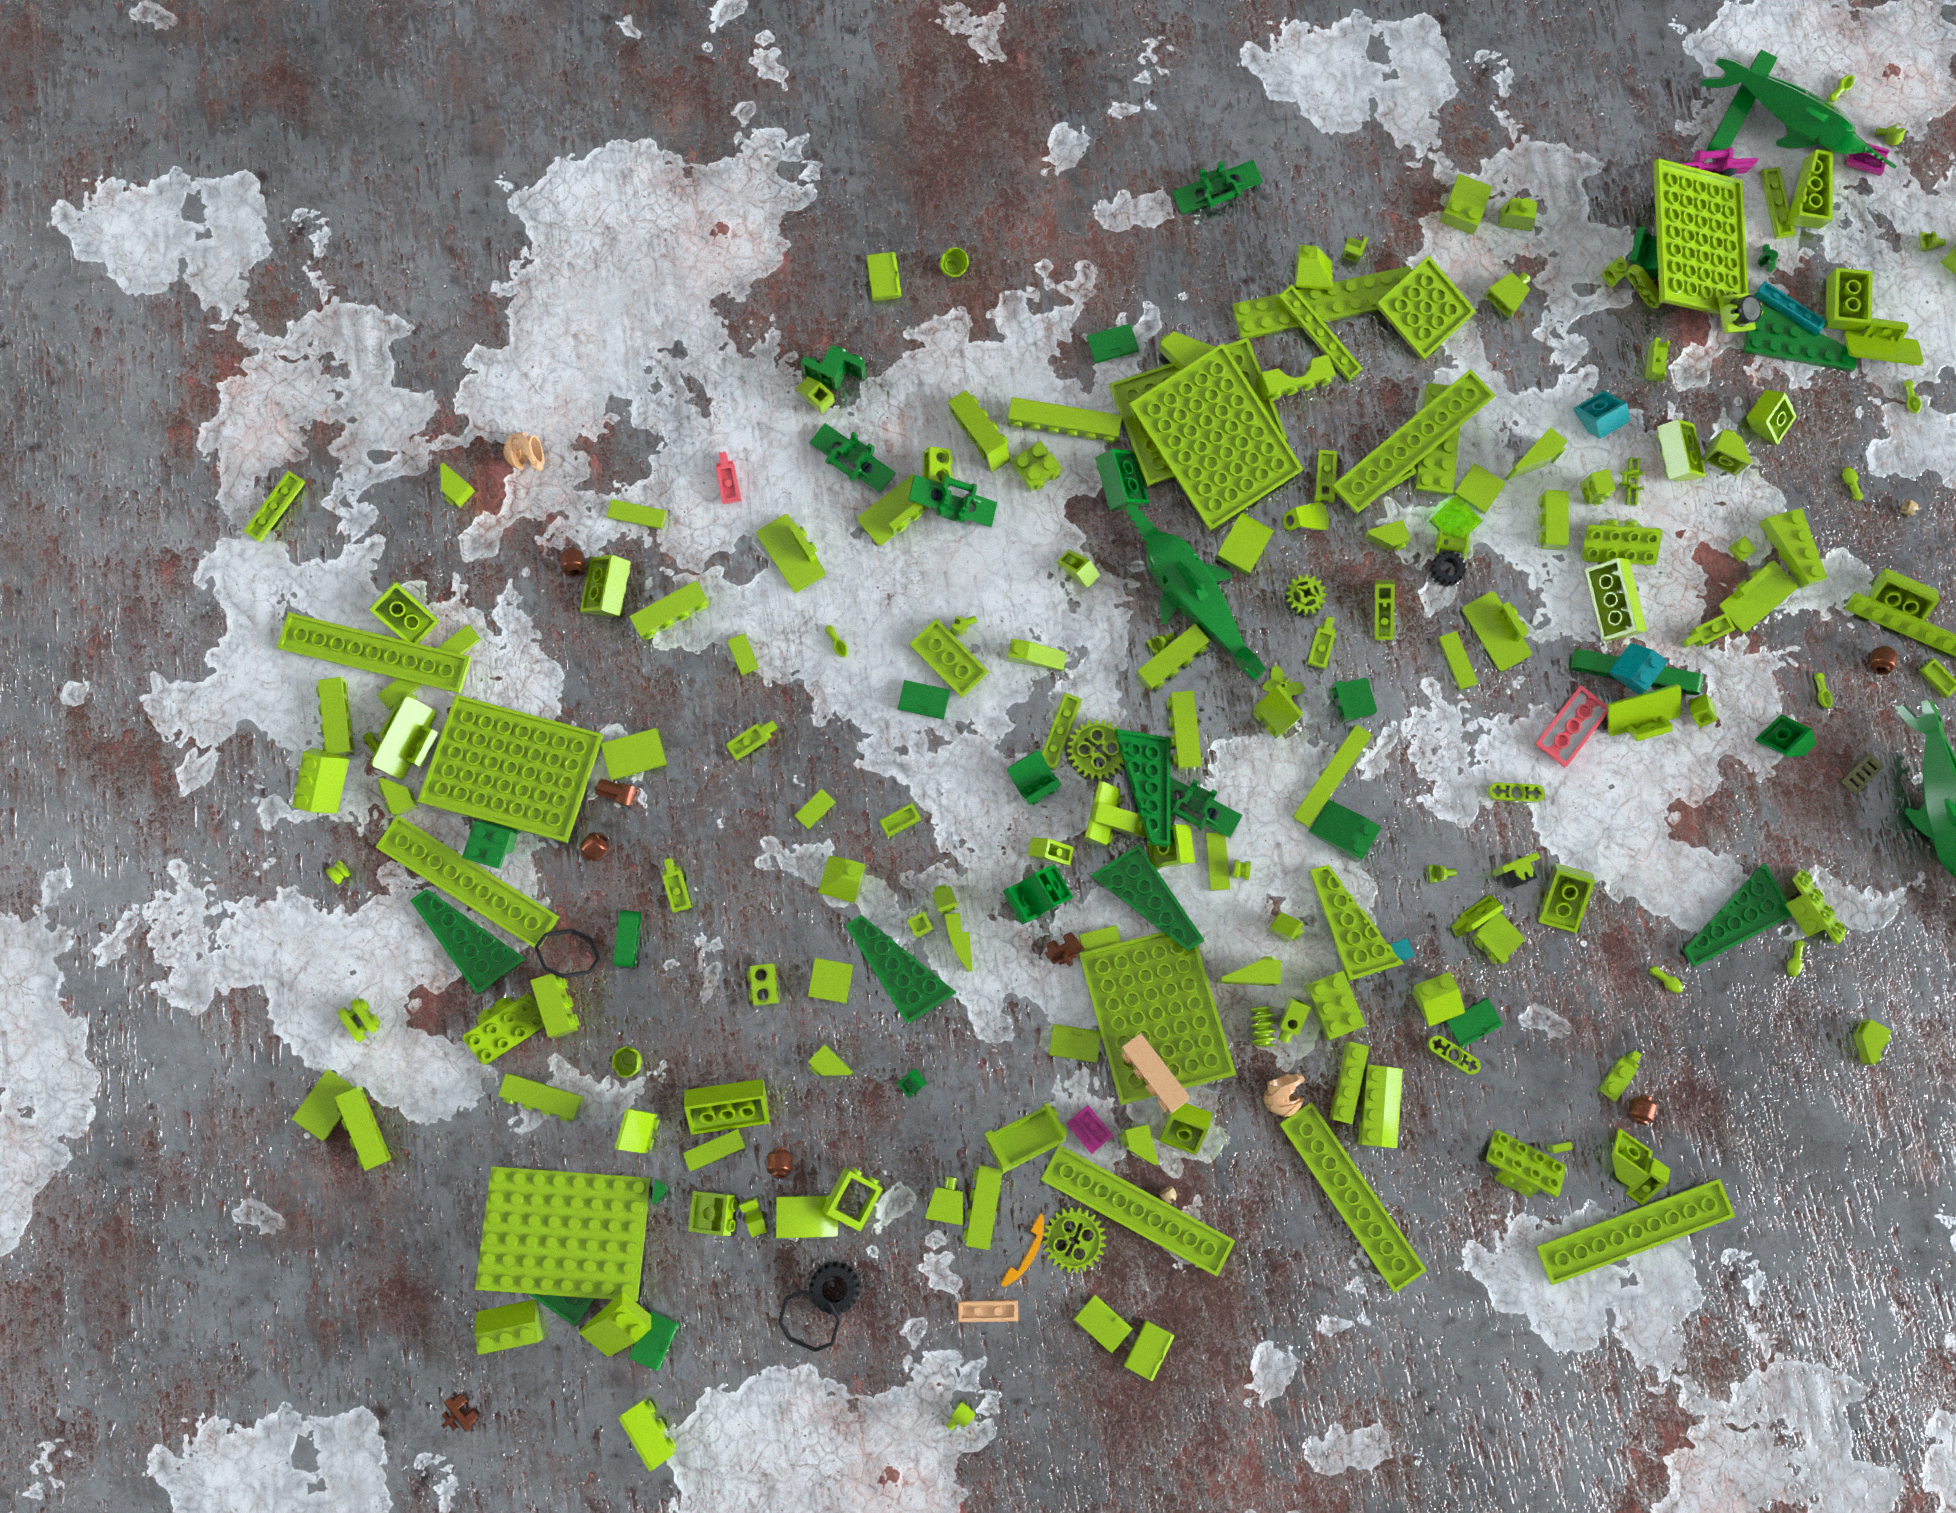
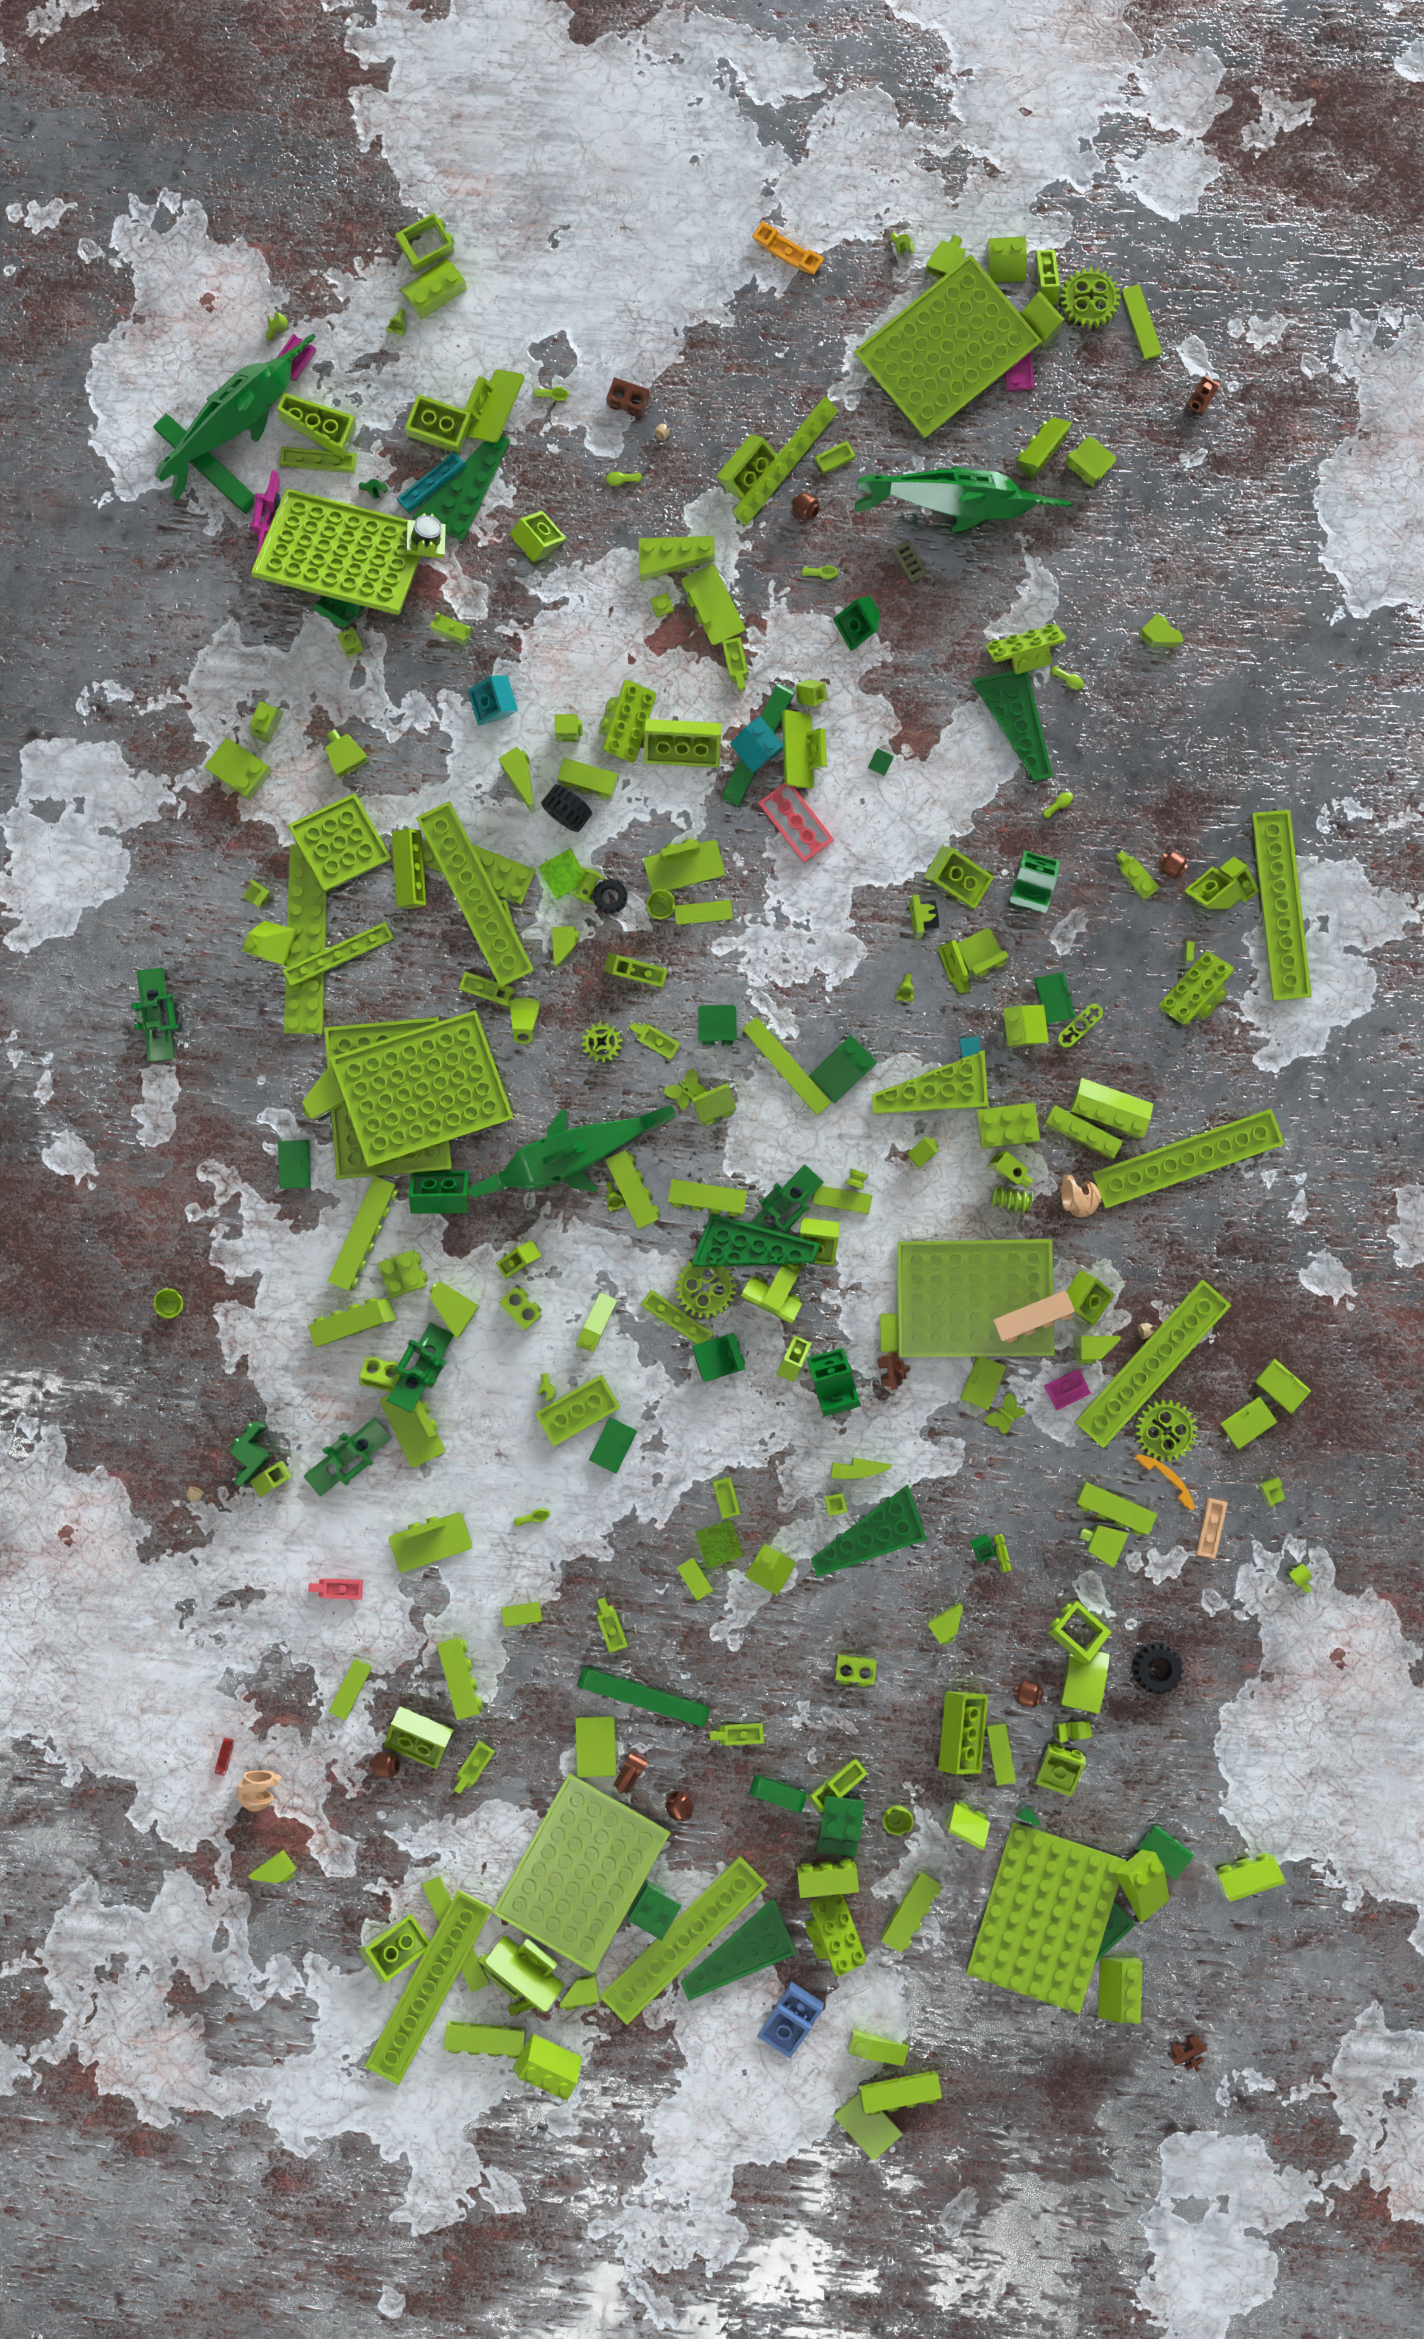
camera: 75 degrees left, 5 degrees up
lime plate [243,471,306,543] -> none
lime wheel [326,860,351,885] -> none
lime brick [337,997,381,1043] -> none
black piece [535,929,600,978] -> none
black piece [778,1290,840,1352] -> none
lime tile [808,958,854,1004] -> none
lime piece [866,252,902,301] -> none
lime slope [932,884,958,915] -> none
lime panel [984,1102,1068,1174] -> none
green wing [1091,844,1204,952] -> none
lime slope [1215,512,1274,576] -> none
lime slope [1216,956,1281,986] -> none
lime arch [1256,355,1336,400] -> none
lime tile [1453,463,1506,514] -> none
lime beam [1487,782,1545,803] -> none
lime piece [1619,457,1645,506] -> none
lime beam [1626,264,1662,309] -> none
slope [1657,419,1706,482] -> none
lime slope [1702,429,1752,476] -> none
lime piece [1827,75,1855,103] -> none
none -> tan hinge [186,1486,204,1503]
none -> clear red beam [215,1738,235,1776]
none -> lime brick [391,828,426,909]
none -> lime slope [429,1281,480,1339]
none -> lime hinge [454,1741,495,1794]
none -> lime brick [499,1286,543,1331]
none -> black tyre [541,784,593,832]
none -> green beam [577,1667,710,1727]
none -> copper brick [606,377,650,417]
none -> lime hair [646,889,675,920]
none -> clear neon green tile [695,1519,744,1569]
none -> medium blue slope [757,1981,824,2058]
none -> lime slope [807,1758,868,1813]
none -> green bracket [817,1795,865,1857]
none -> lime slope [847,2029,909,2066]
none -> green slope [868,748,894,776]
none -> lime piece [984,1393,1026,1434]
none -> lime axle [993,1534,1011,1573]
none -> green bracket [1010,850,1060,913]
none -> lime panel [1258,1477,1285,1507]

